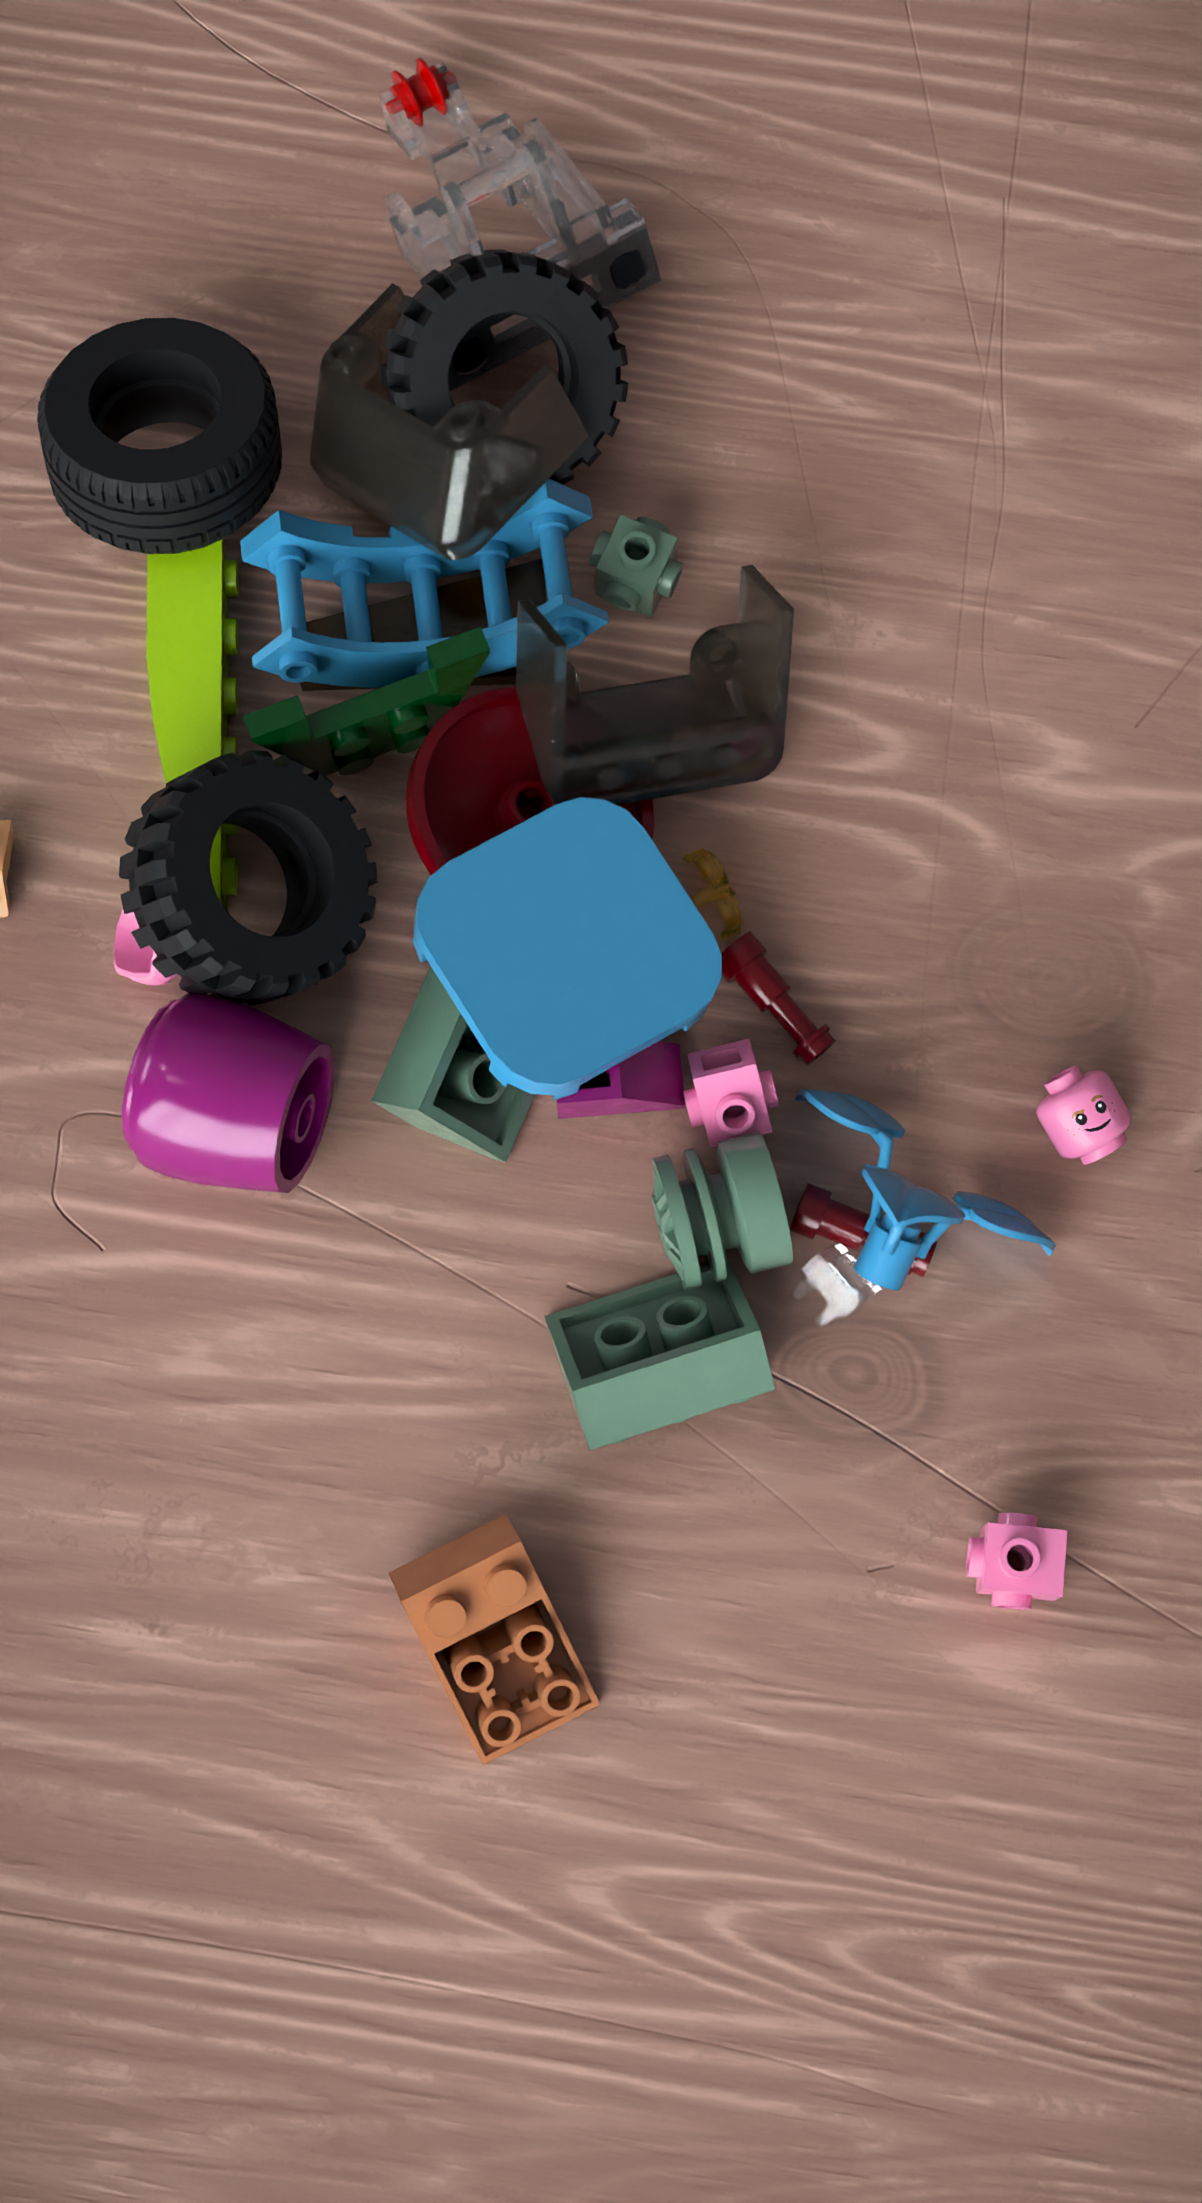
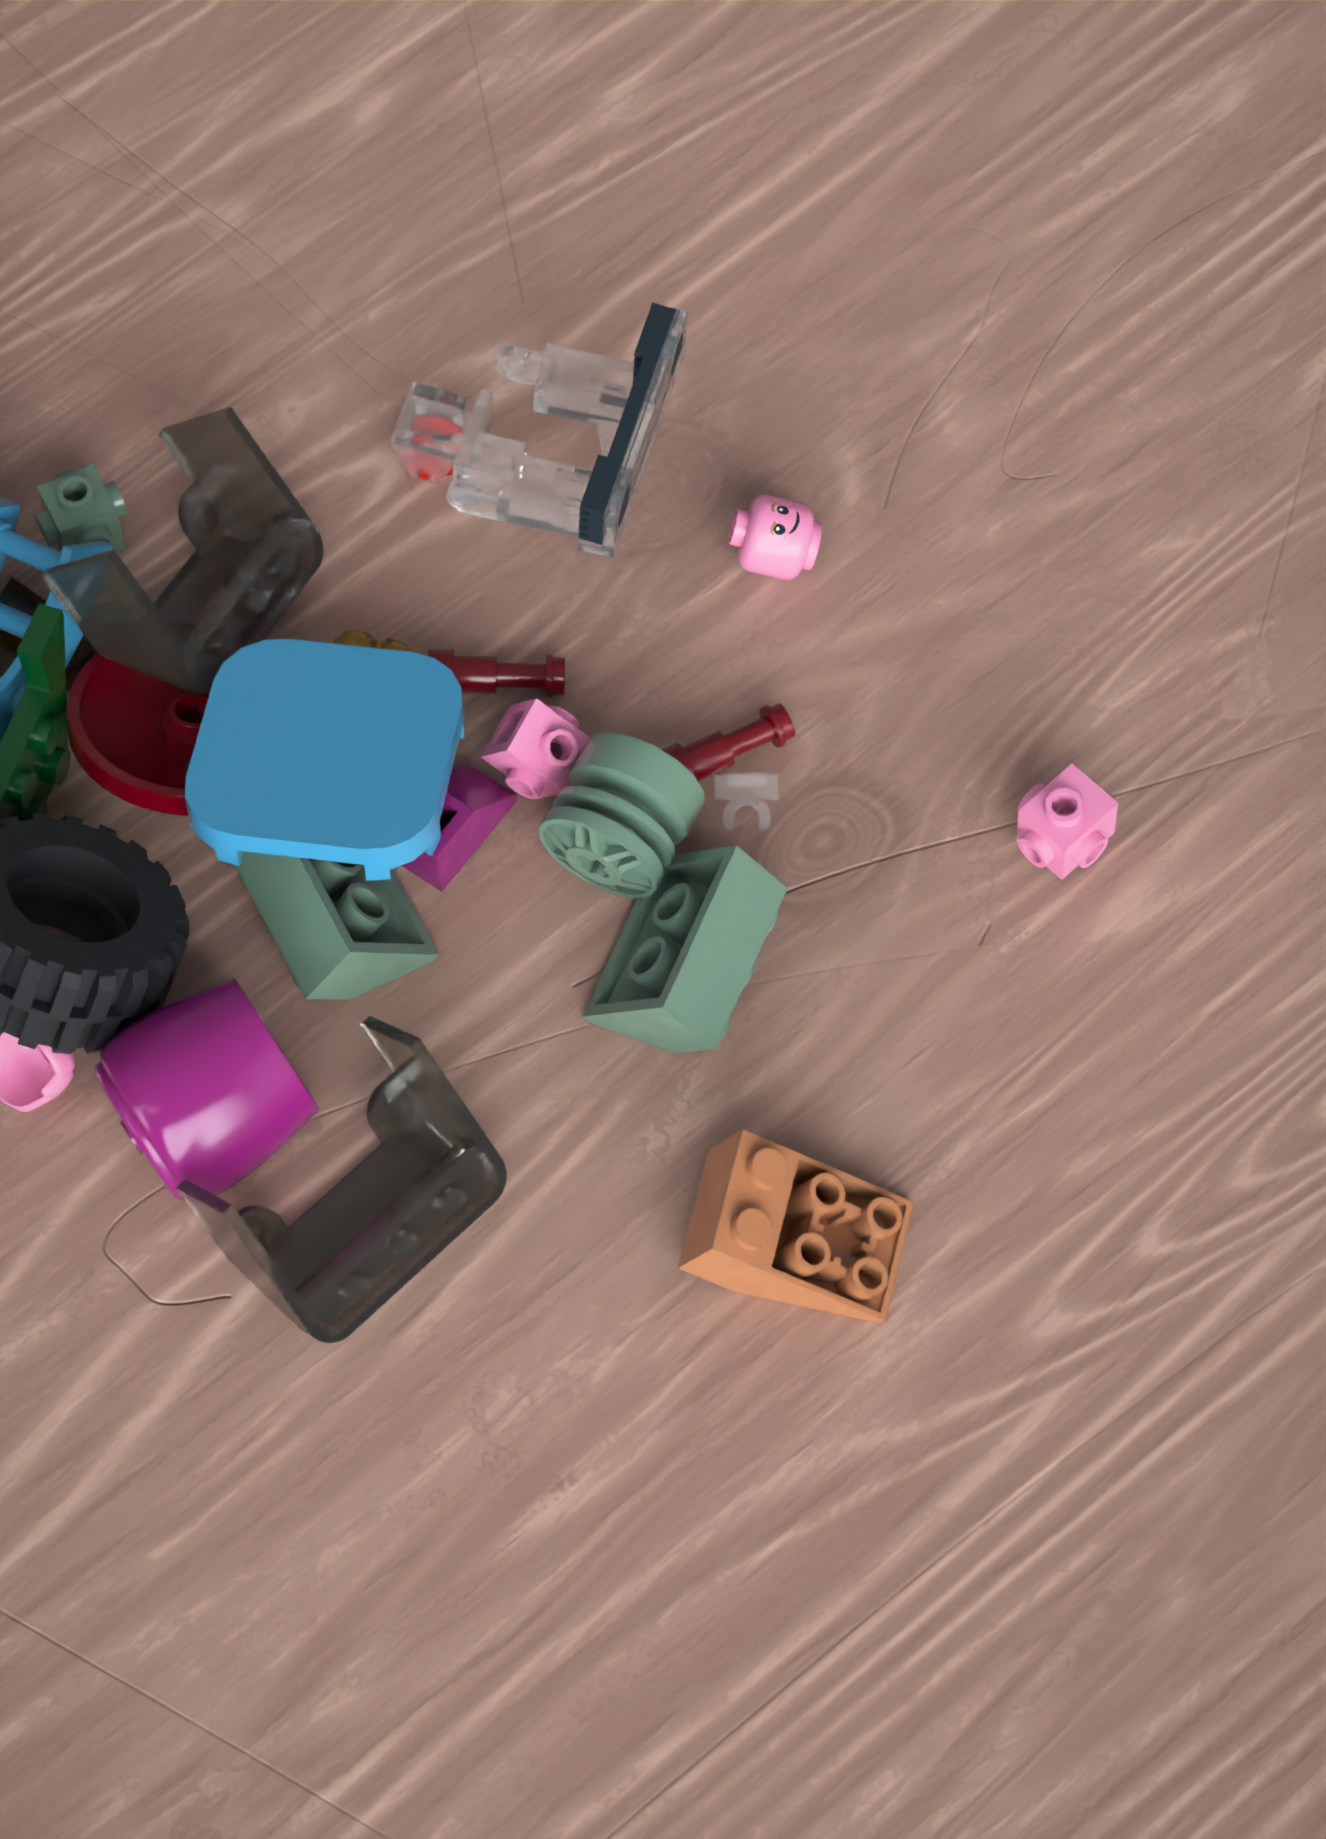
camera: 45 degrees left, 15 degrees down
dark azure plant [795,1089,1056,1291] -> none
none -> clear smoke windscreen [176,1016,507,1343]
none -> clear container [390,303,688,558]

